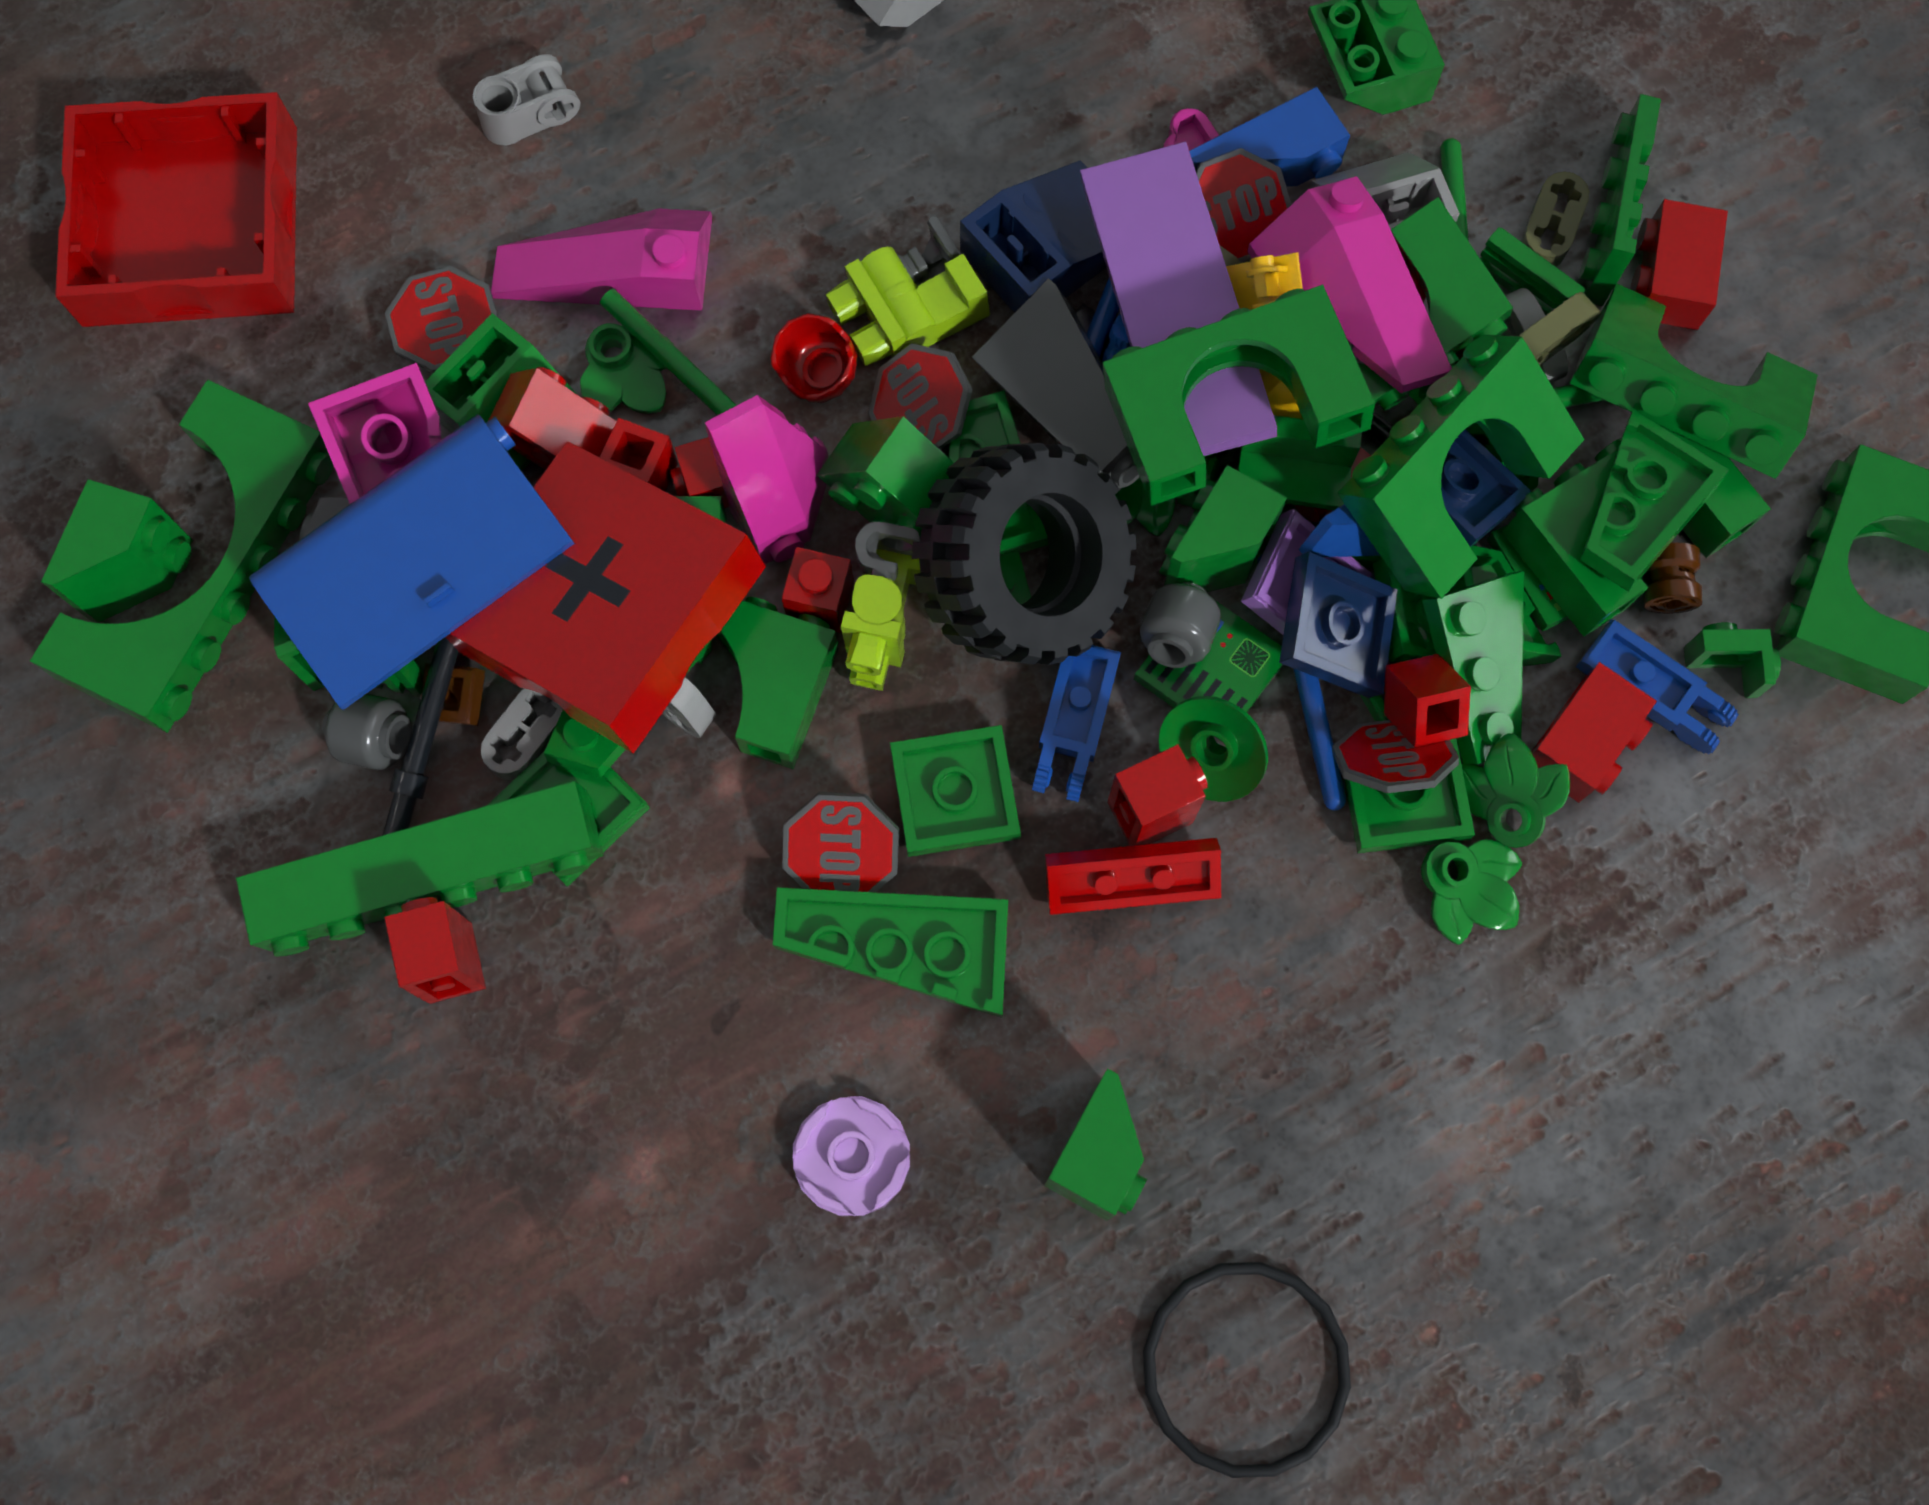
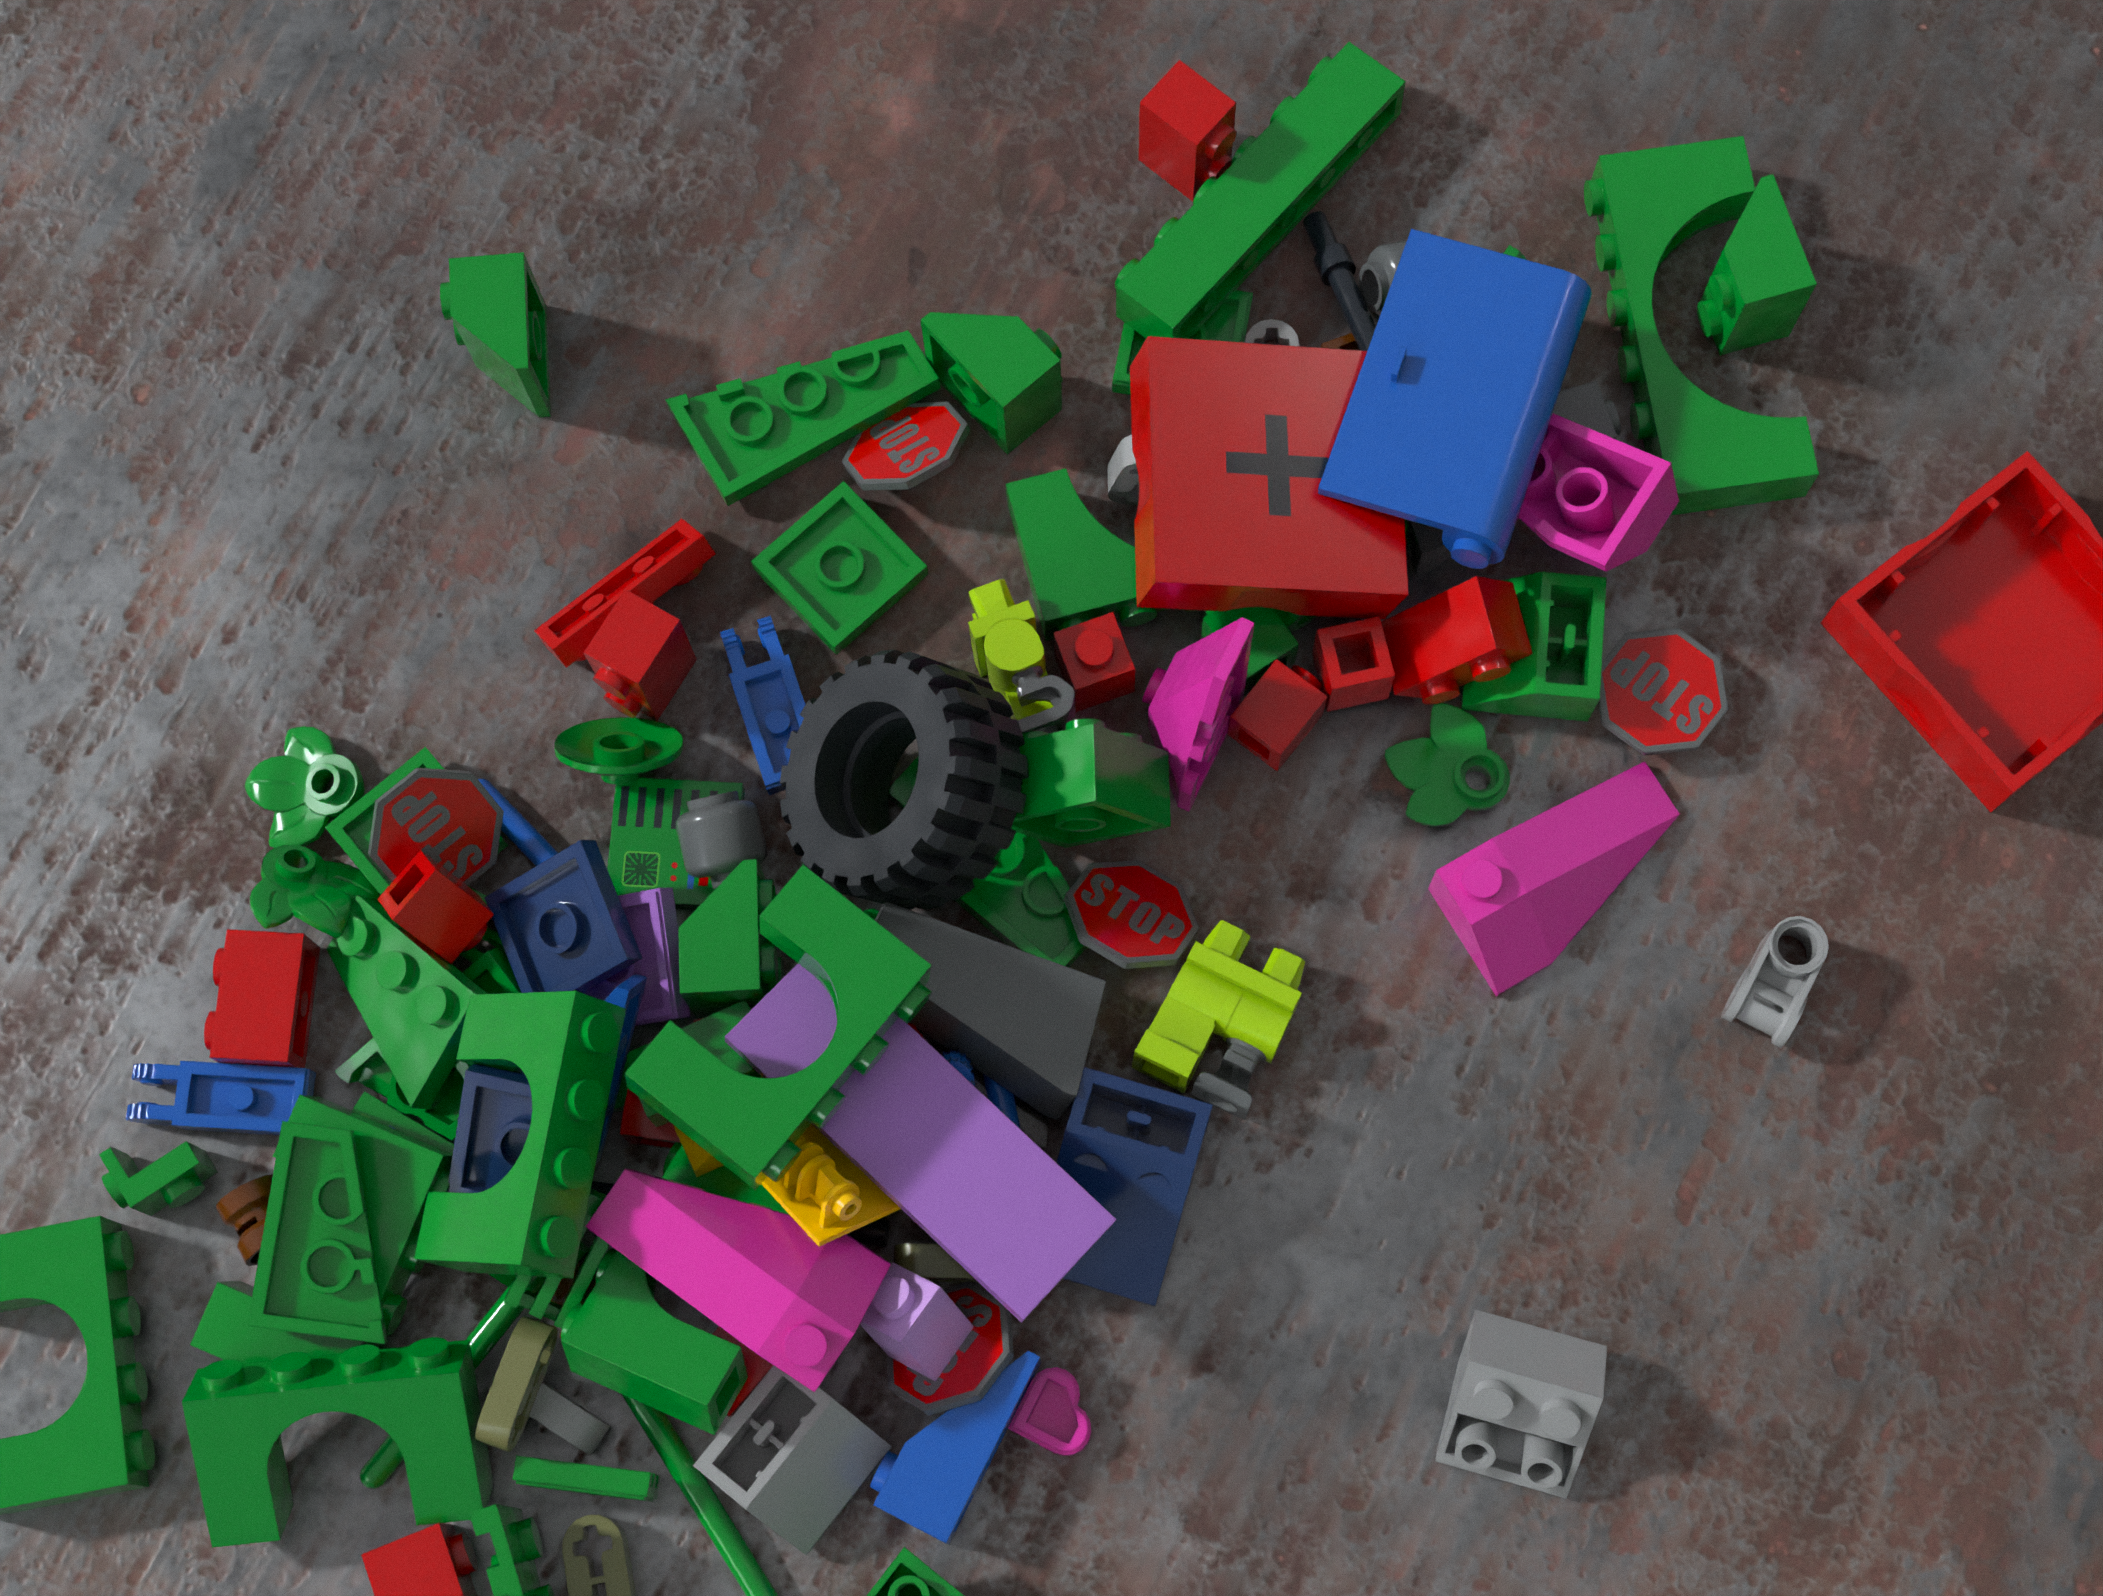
camera: 150 degrees right, 0 degrees up
green axle [600,288,737,416] -> none
red hair [770,313,858,403] -> none
lavender tile [793,1096,910,1216] -> none
black piece [1143,1262,1351,1478] -> none
none -> lavender brick [860,1263,974,1381]
none -> green slope [920,312,1063,455]

